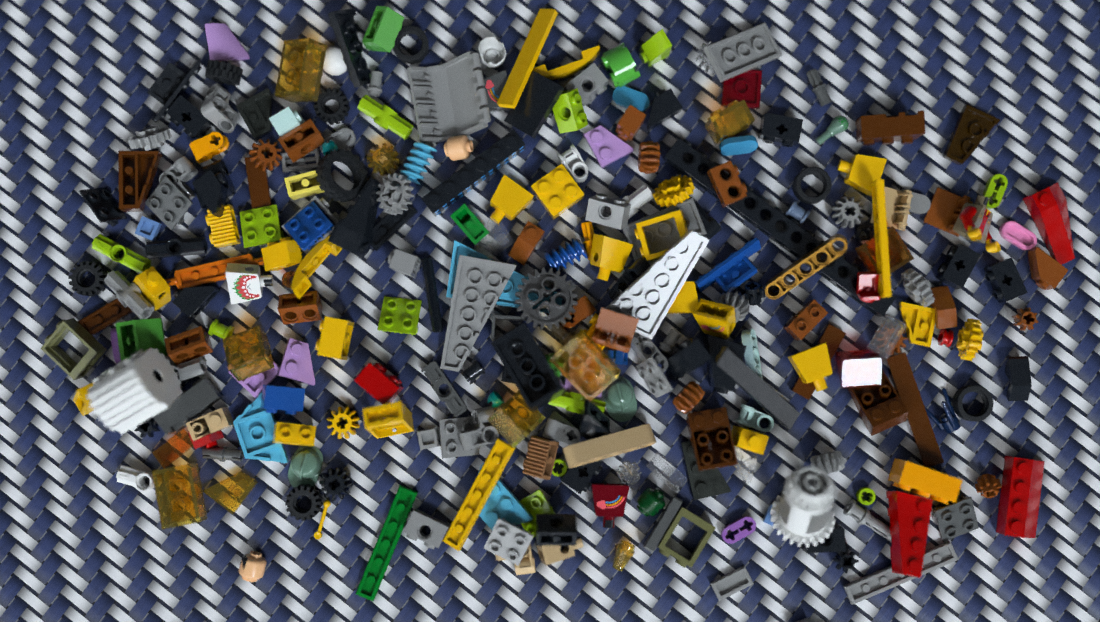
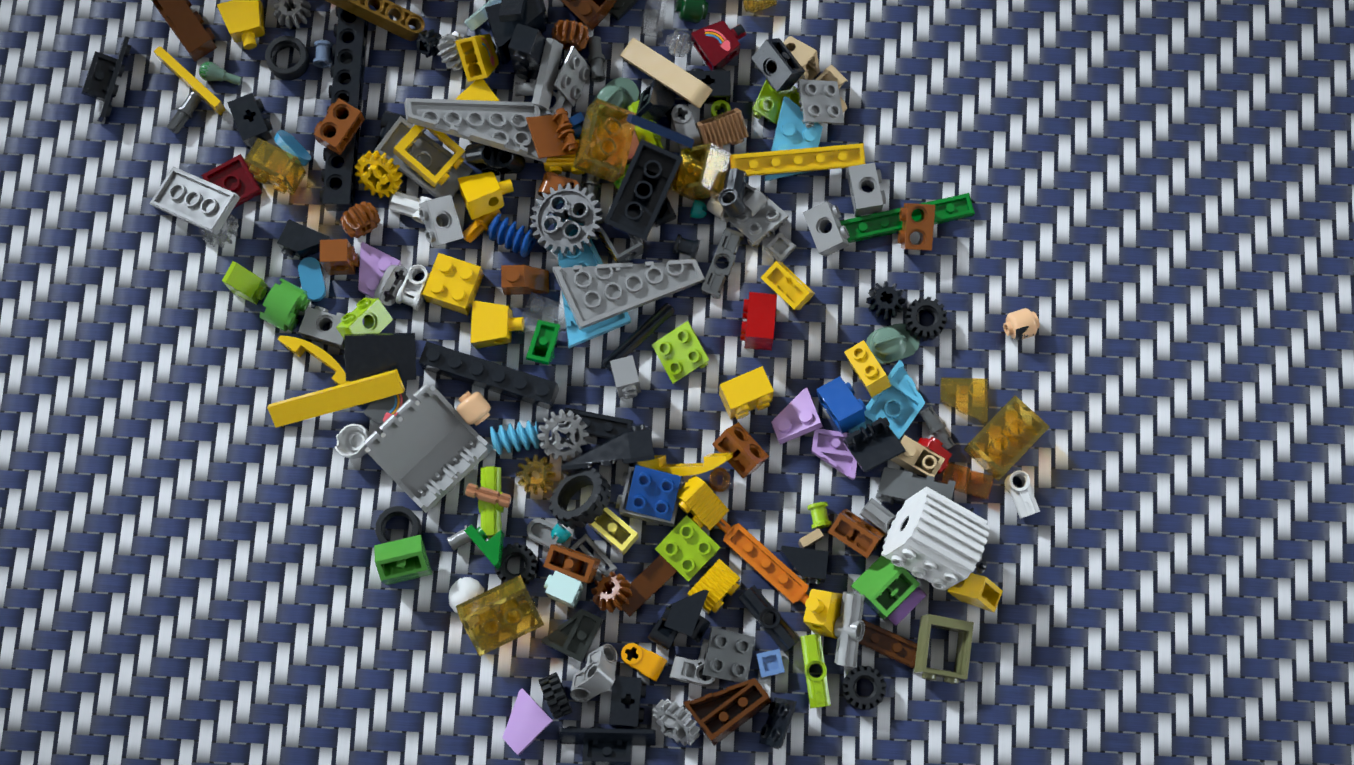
camera: 120 degrees left, 10 degrees down
clear yellow brick [222,325,274,381] -> none
white torso [225,263,273,304] -> none
yellow hinge [314,500,331,539] -> none
yellow gear [327,407,360,439] -> none
black wing [328,9,370,88] -> none
blue bracket [695,238,761,293] -> none
none -> black bracket [81,36,131,122]
none -> yellow tile [154,46,225,115]
none -> light grey beam [374,265,408,306]
none -> green slope [464,525,504,569]
none -> nougat axle [465,483,511,508]
none -> light grey tile [532,38,563,110]
none -> dark grey pin [587,36,606,82]
none -> dark blue tile [626,113,694,148]
none -> black piece [718,168,747,217]
none -> tan tile [798,529,824,548]
none -> light grey brick [803,201,850,257]
none -> black hinge [843,417,906,473]
none -> dark orange brick [898,203,935,251]

